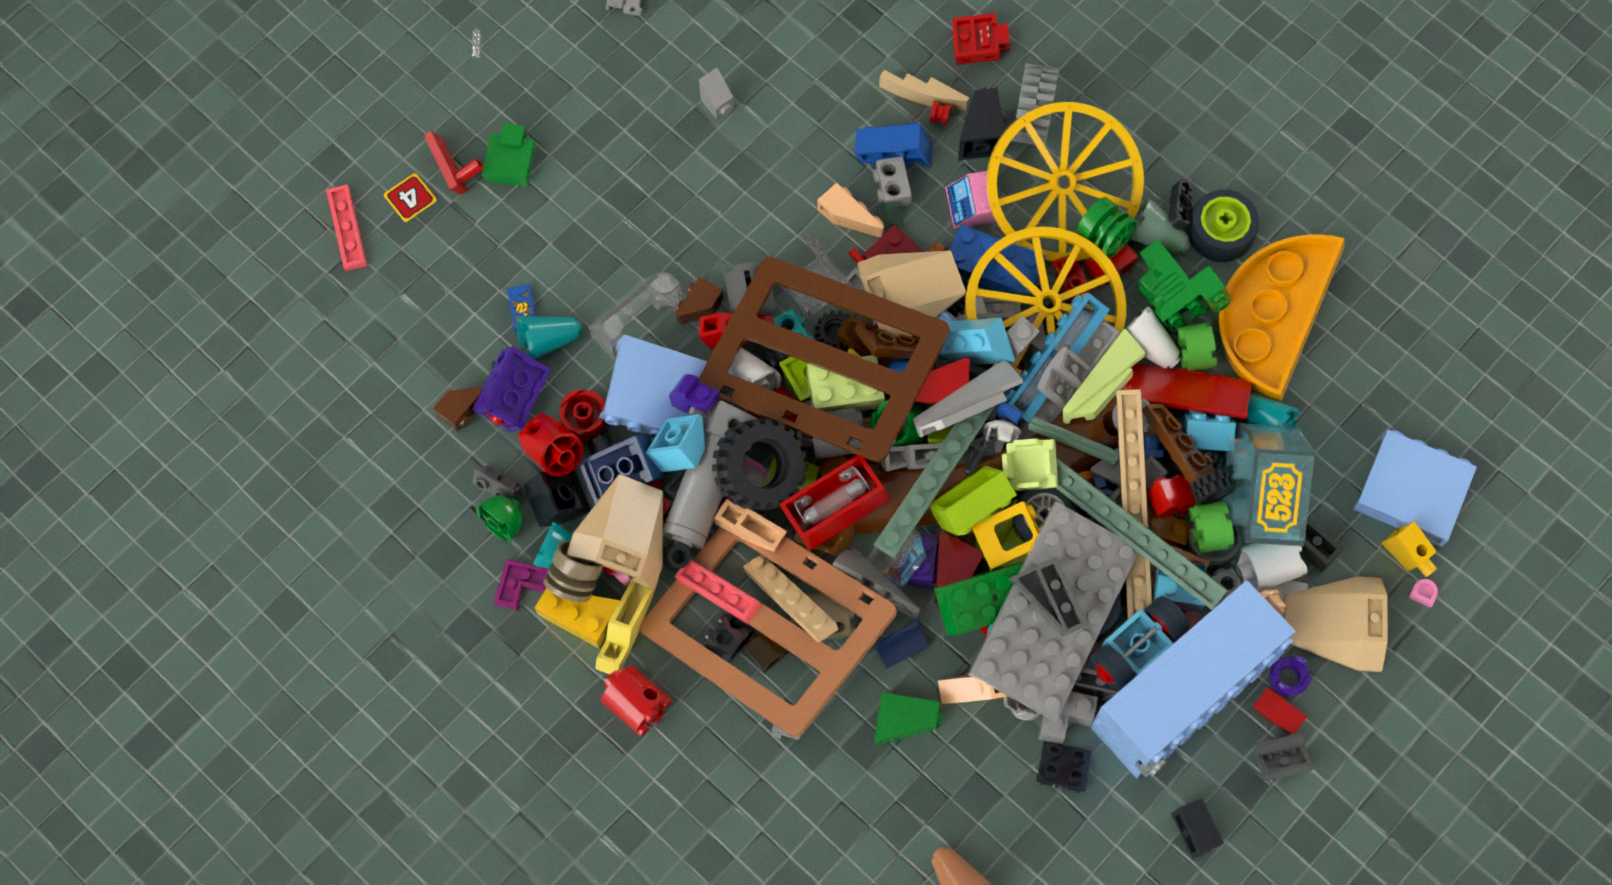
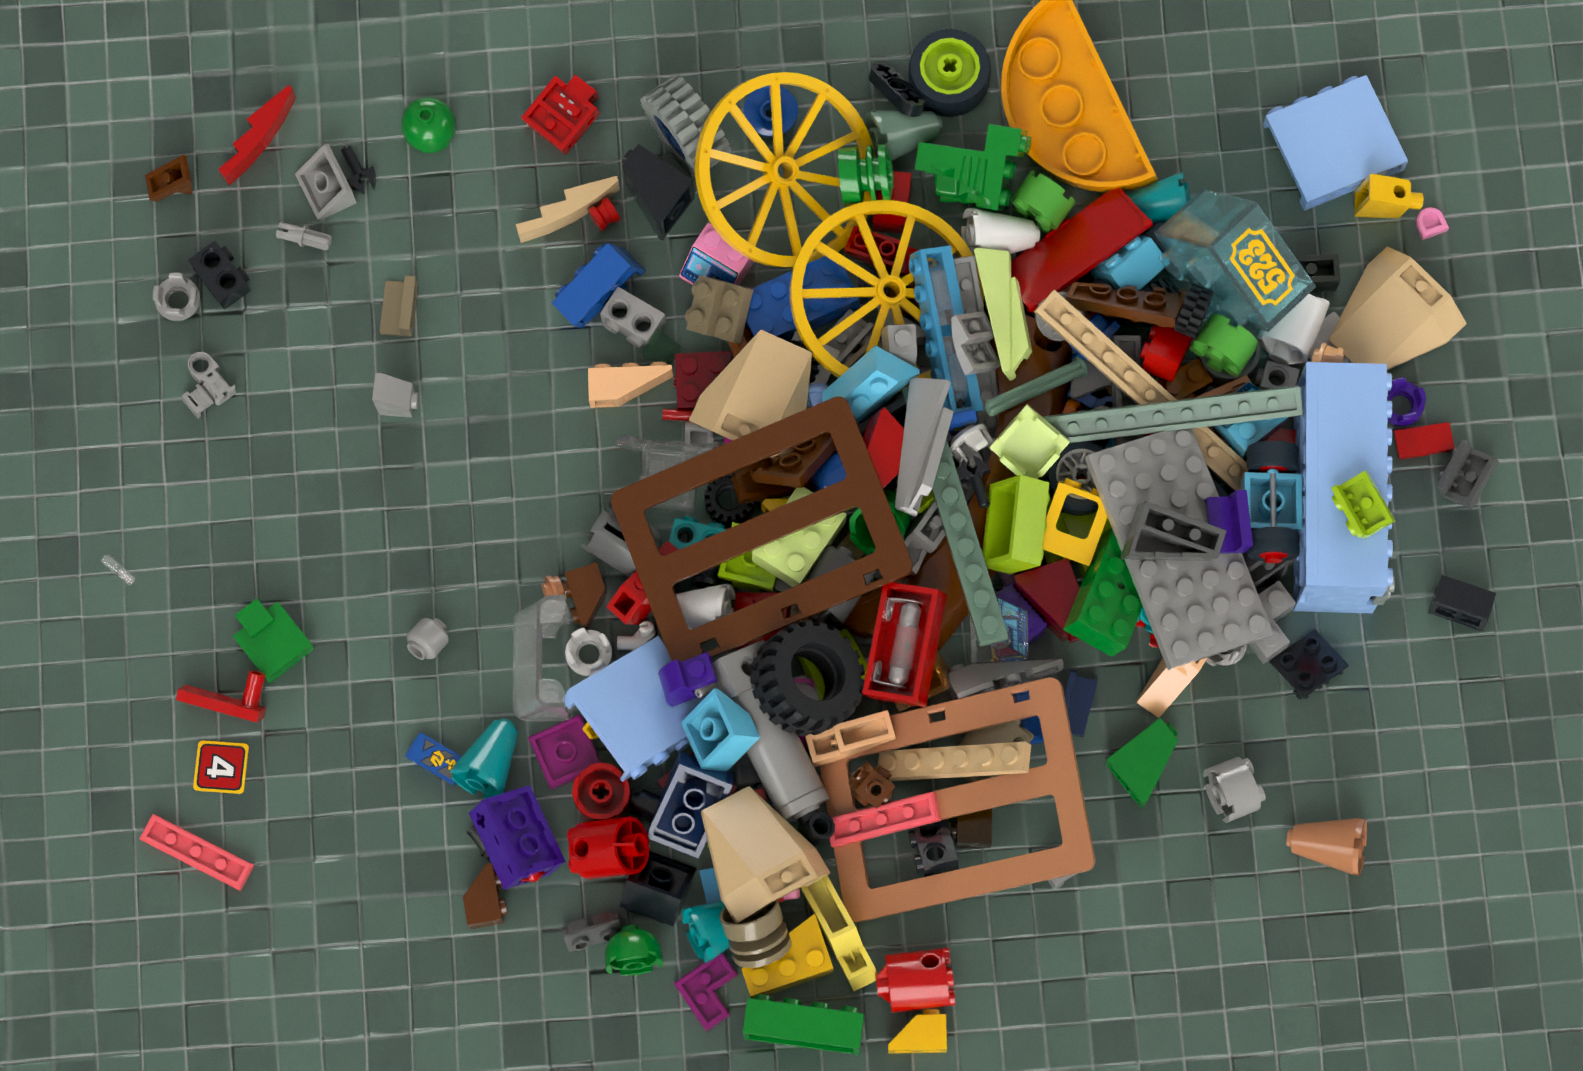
camera: 45 degrees left, 5 degrees up
none -> dark tan panel [379,275,419,337]
none -> light grey head [407,618,449,660]
none -> magenta tile [528,714,601,790]
none -> nougat plate [541,575,564,603]
none -> white piece [565,628,612,676]
none -> white arm [617,621,656,650]
none -> dark tan plate [685,275,753,344]
none -> green piece [743,994,864,1055]
none -> blue dish [744,85,798,137]
none -> reddish brown brick [849,761,895,809]
none -> yellow slope [888,1009,947,1053]
none -> light grey brick [1203,757,1266,823]
none -> dark purple panel [1205,490,1253,554]
none -> lime bracket [1331,471,1396,539]

